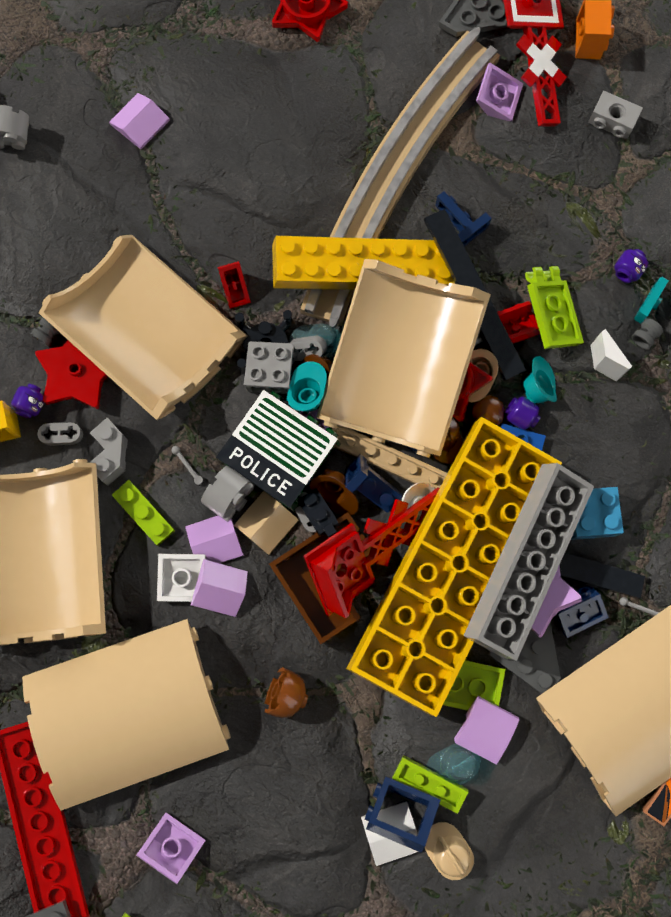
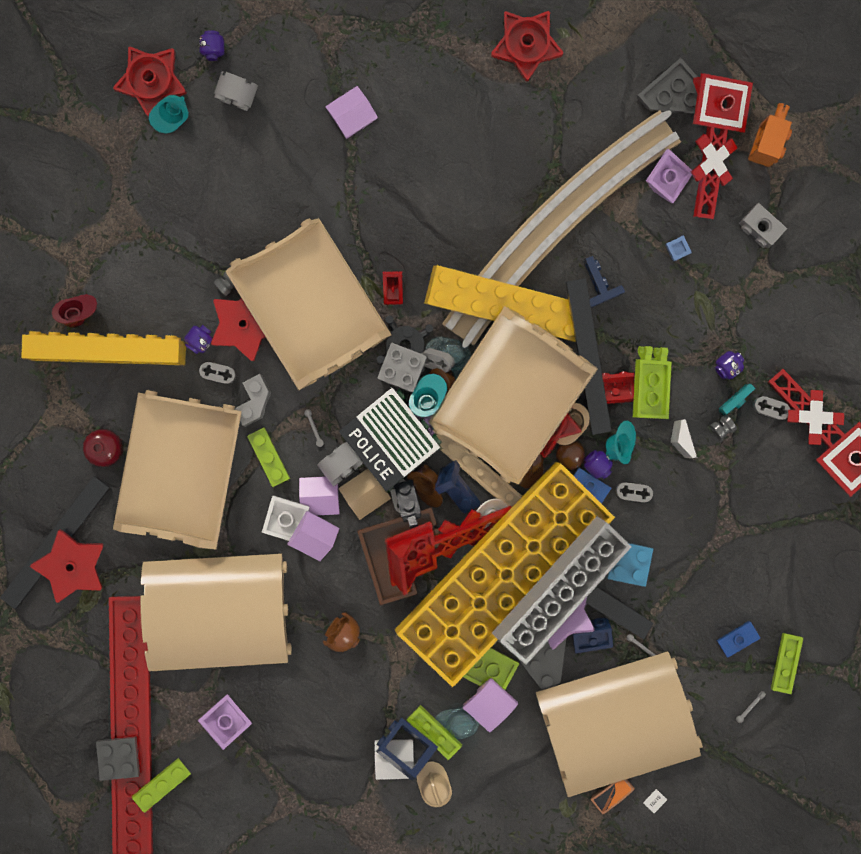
camera: 15 degrees right, 10 degrees up
none -> light grey beam [616,482,653,502]
none -> medium blue plate [665,235,692,262]

